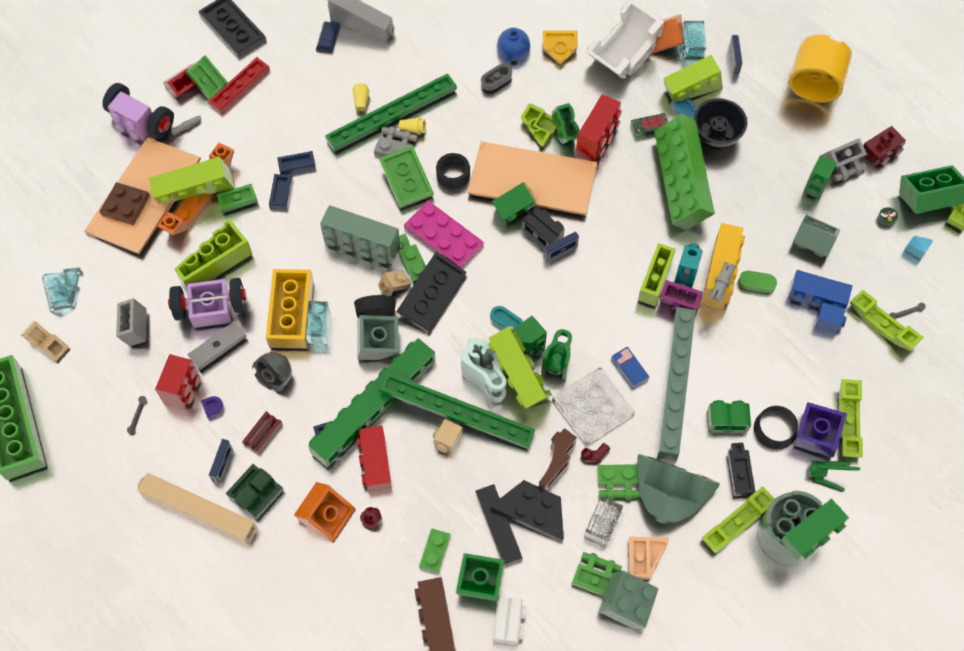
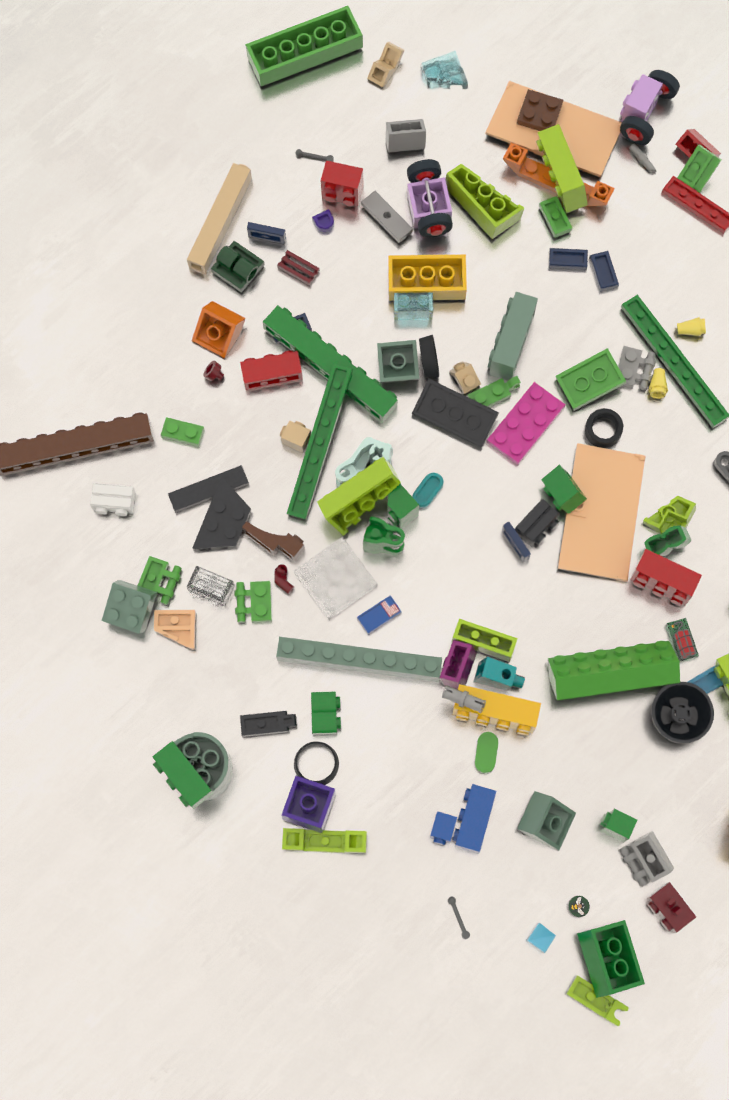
camera: 90 degrees right, 10 degrees up
dark grey cylinder [252,352,292,391] -> none
green slope [456,553,505,601] -> none
sand green brick [637,454,720,524] -> none
lime slope [702,486,775,554] -> none
green plant [809,461,861,491] -> none
lime slope [850,290,924,351] -> none

